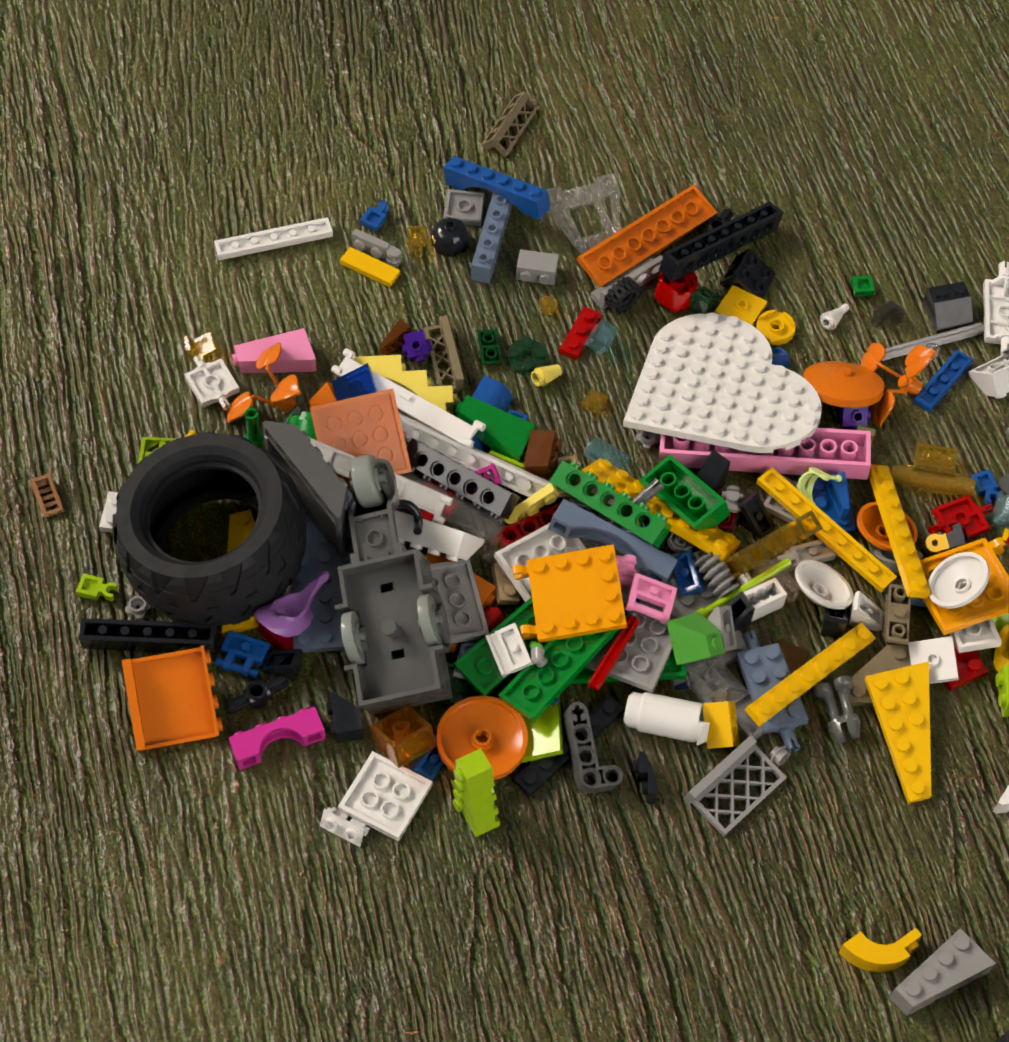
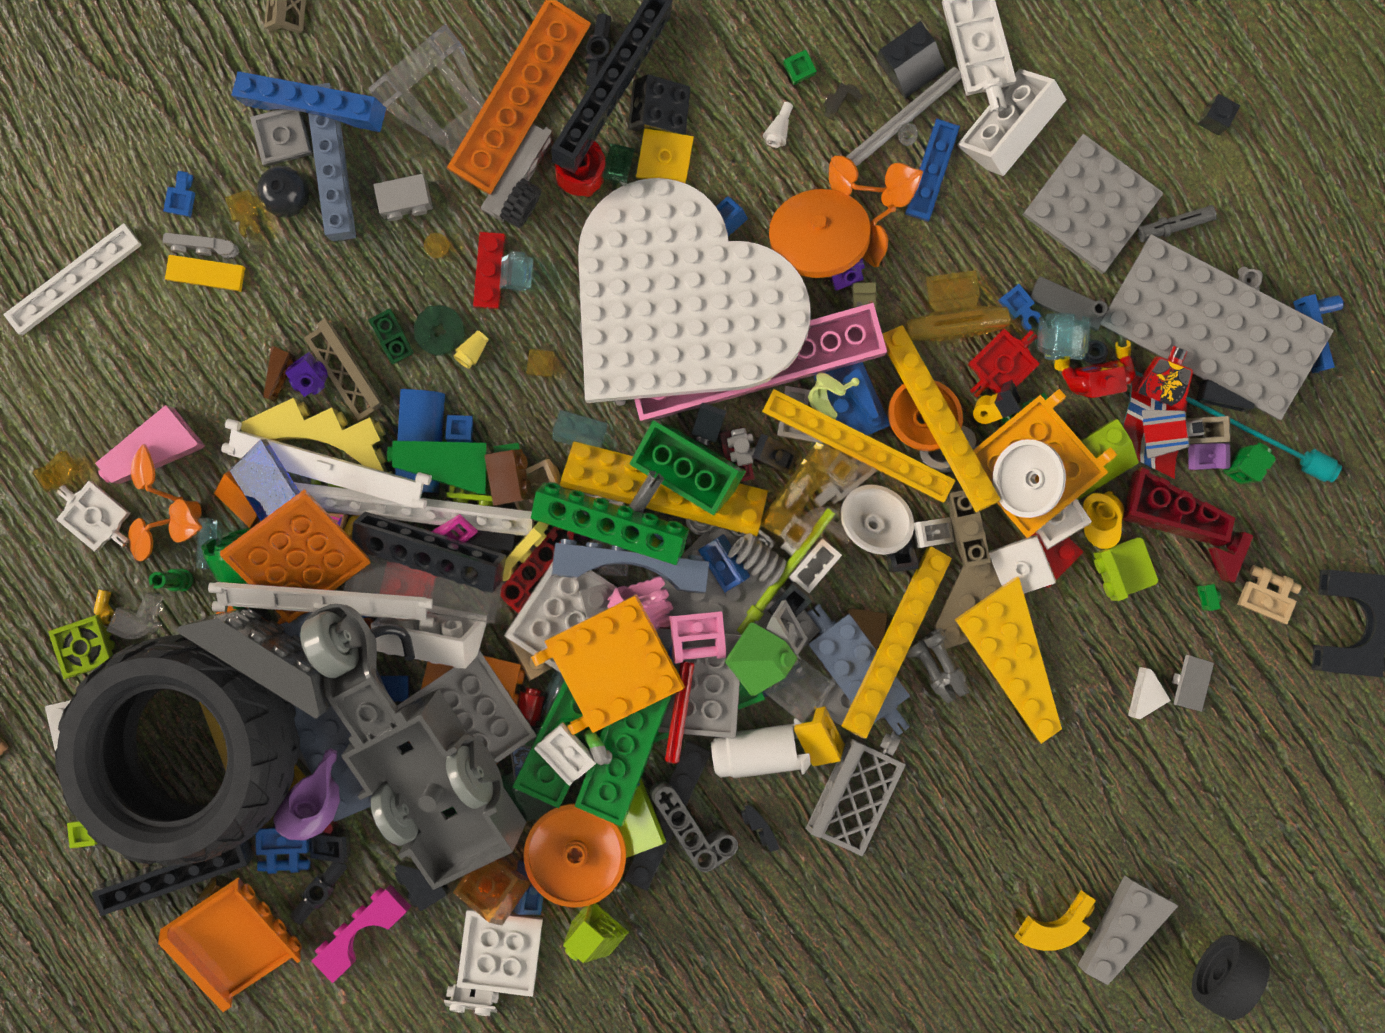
camera: 15 degrees left, 30 degrees up
yellow plate [756,310,796,345] -> none

